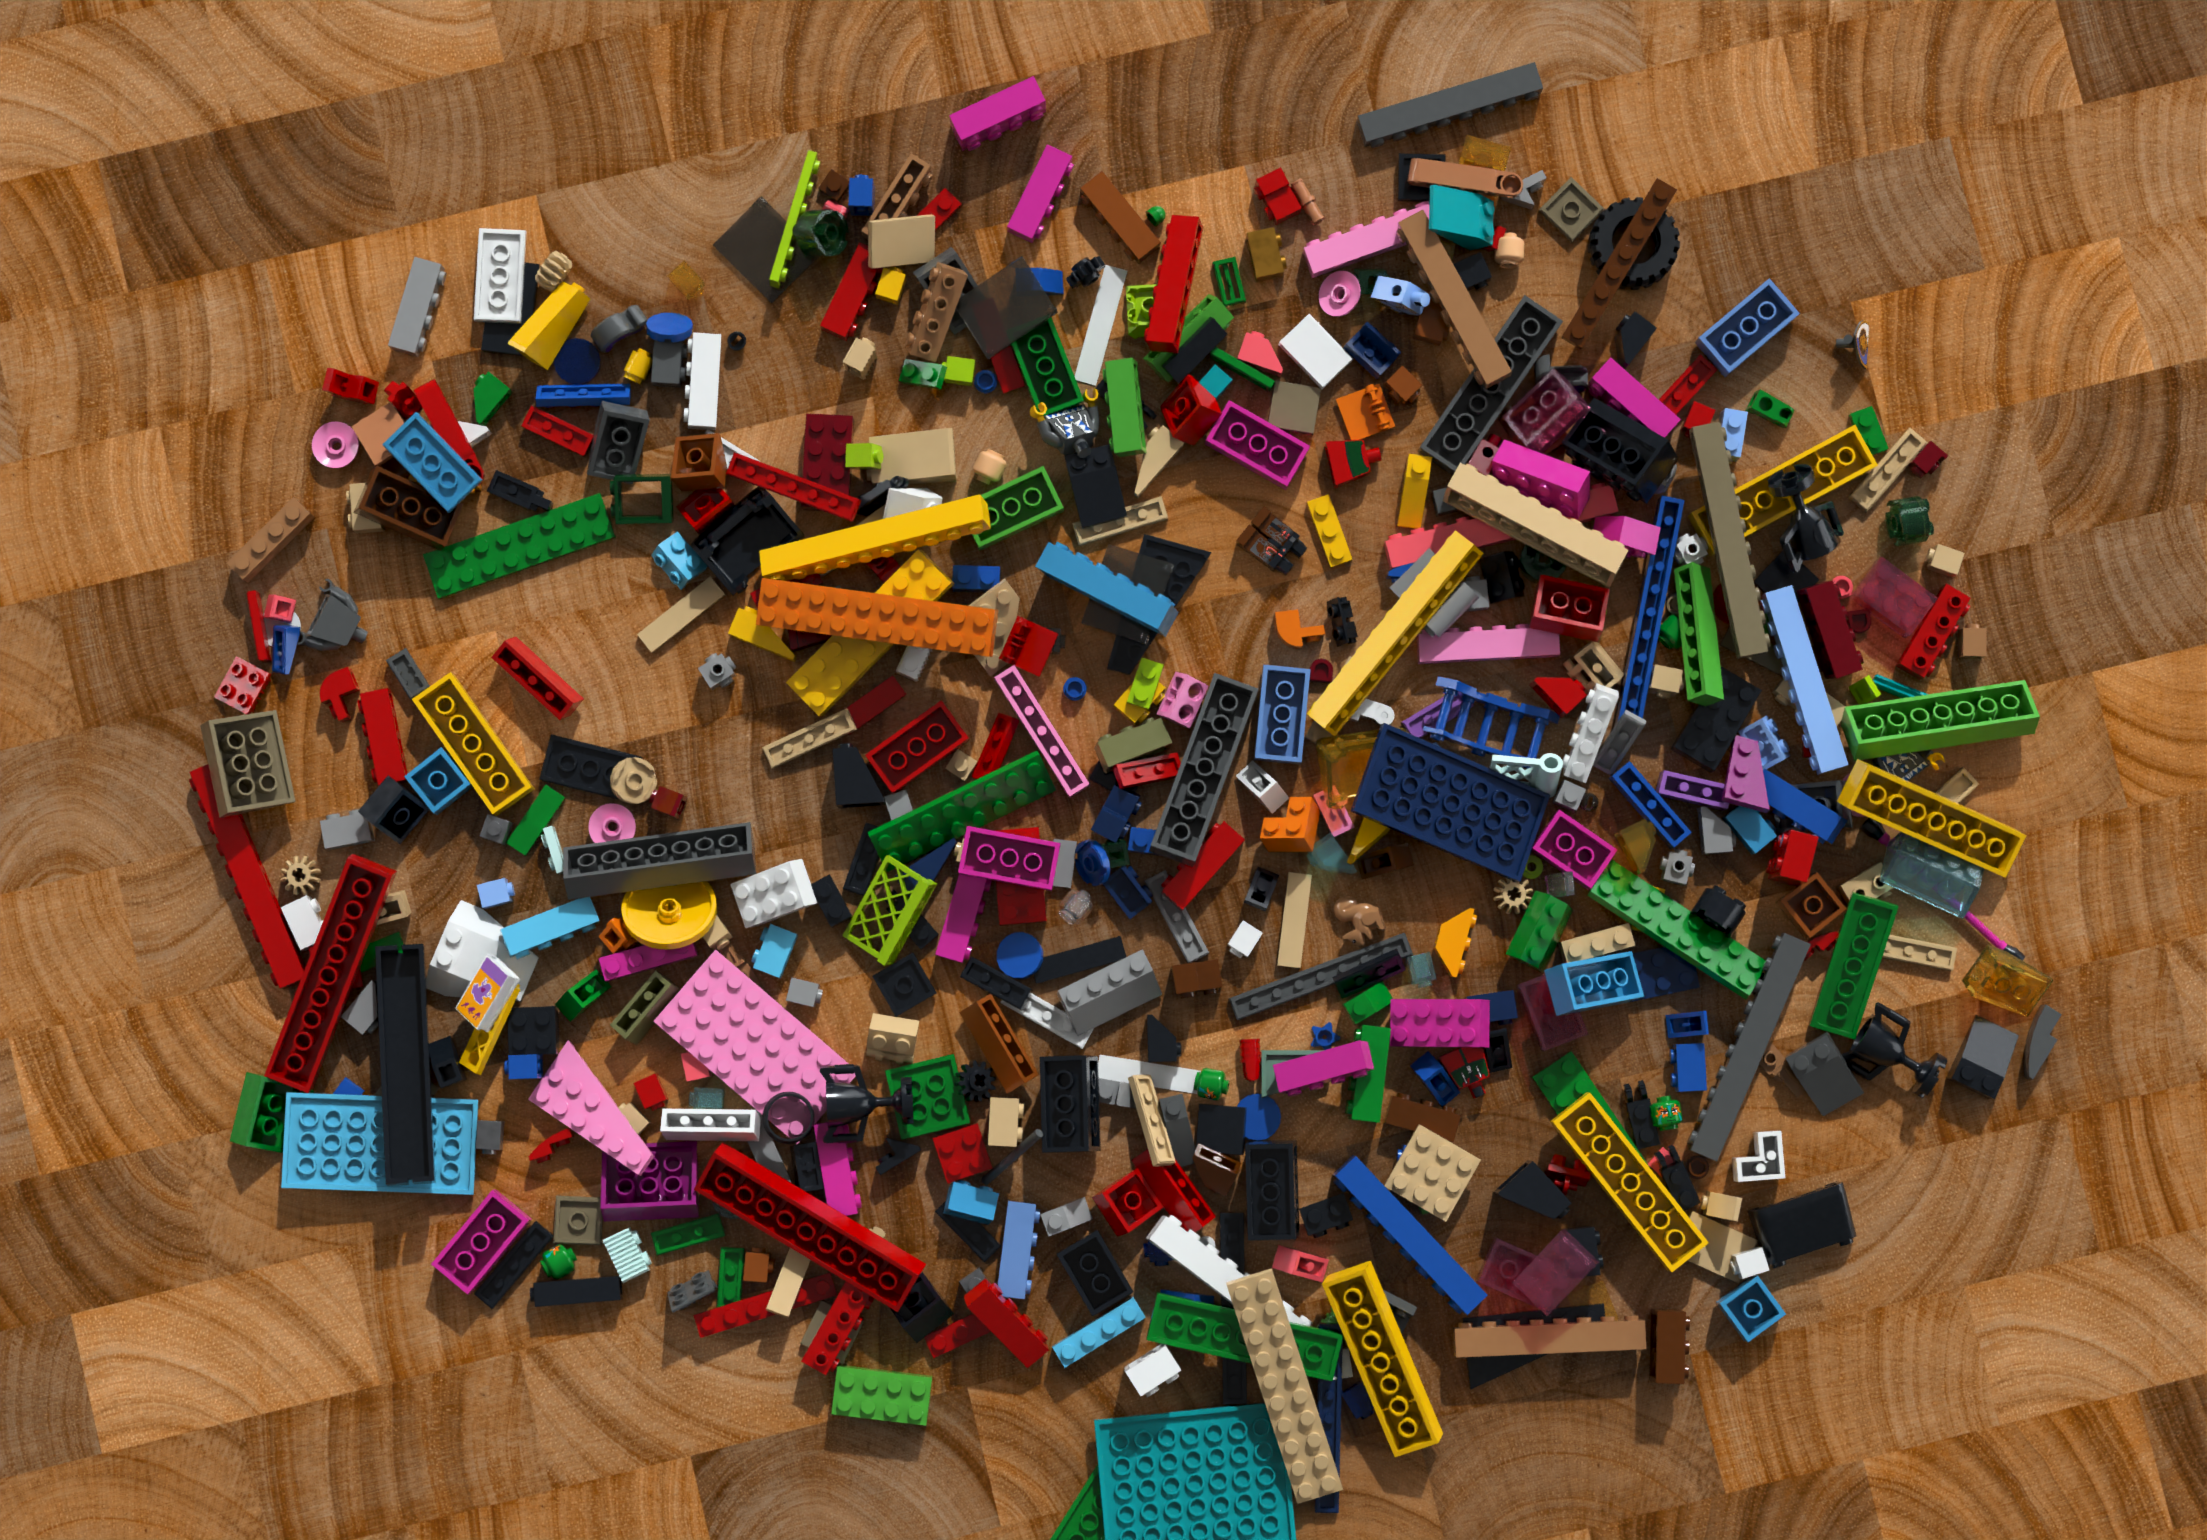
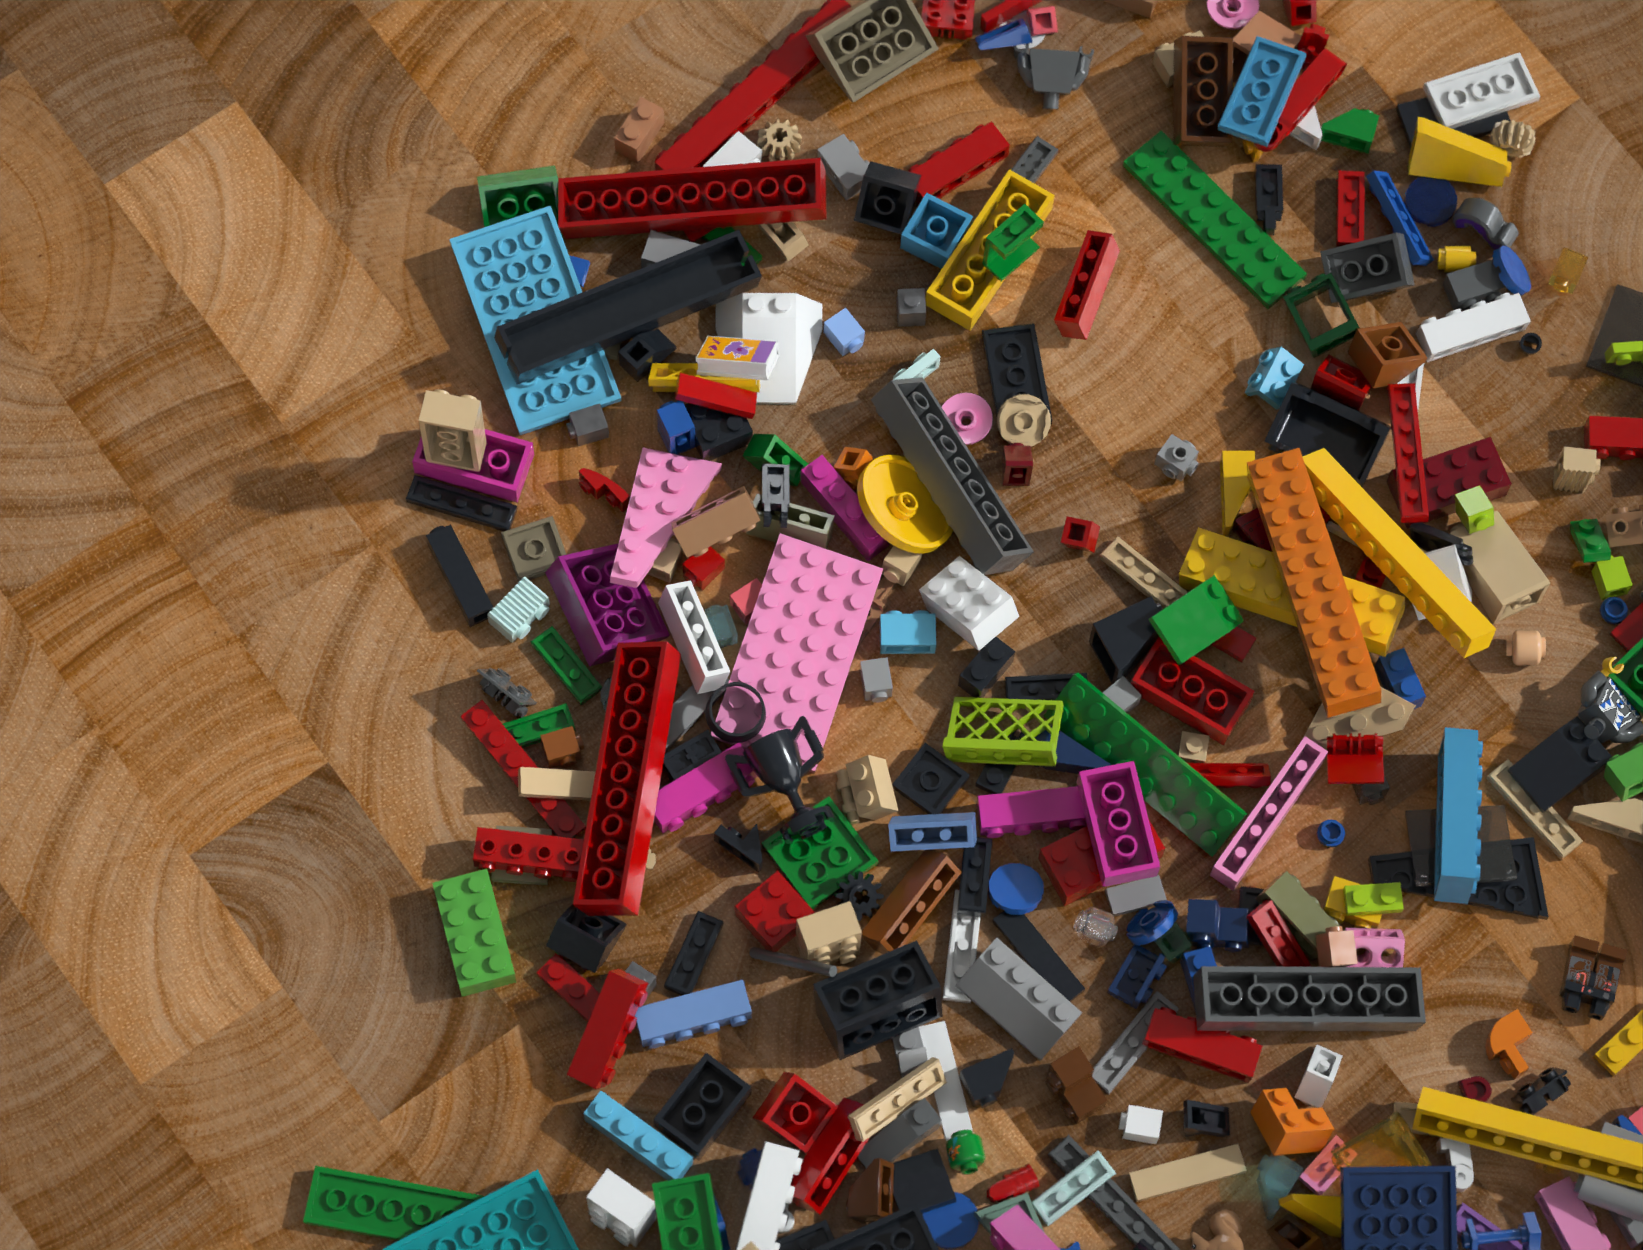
camera: 70 degrees right, 15 degrees down
red brick [320,667,360,723] -> none
light grey brick [388,257,447,357] -> none
medium azure brick [500,897,600,959] -> none
green tile [506,784,566,856] -> none
green head [540,1244,577,1280] -> none
tan tile [637,576,725,653] -> none
white brick [896,646,932,682] -> none
dark azure brick [943,1180,999,1225] -> none
bright green brick [971,466,1064,551] -> none
light grey slope [1040,1197,1093,1236] -> none
medium blue brick [1254,665,1310,765] -> none
none -> tan brick [419,389,487,472]
none -> nougat brick [614,97,664,164]
none -> medium nougat brick [671,486,761,558]
none -> red tile [675,373,757,419]
none -> hinge [761,463,790,528]
none -> medium blue brick [888,812,977,851]
none -> green panel [983,204,1044,282]
none -> light aqua tile [1032,1150,1116,1226]
none -> red brick [1060,516,1100,553]
none -> green slope [1148,575,1244,665]
none -> brick [1316,926,1358,967]

